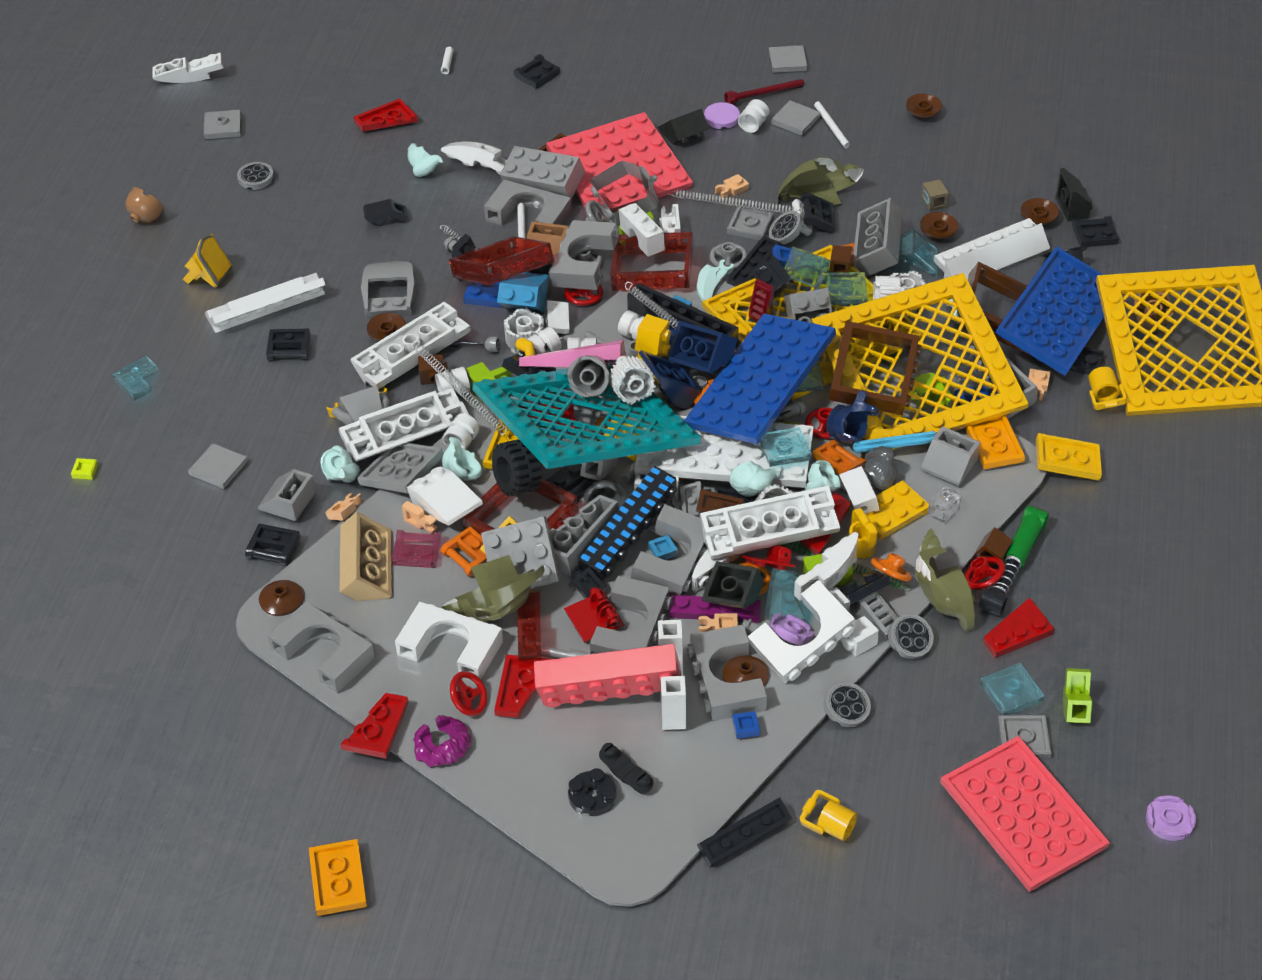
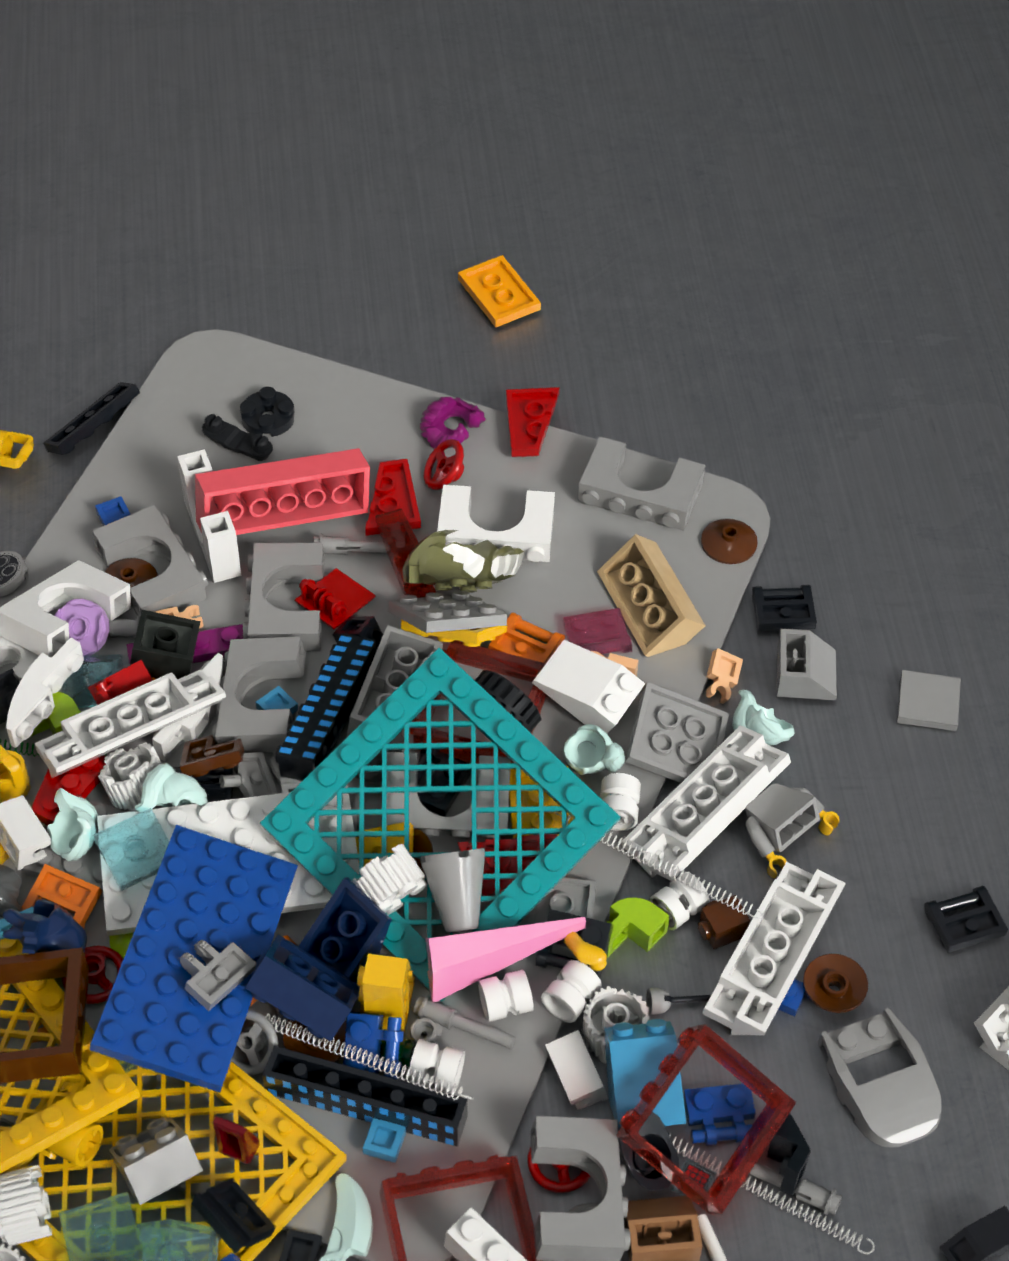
camera: 160 degrees right, 5 degrees up
none -> light grey hinge [179,940,257,1011]

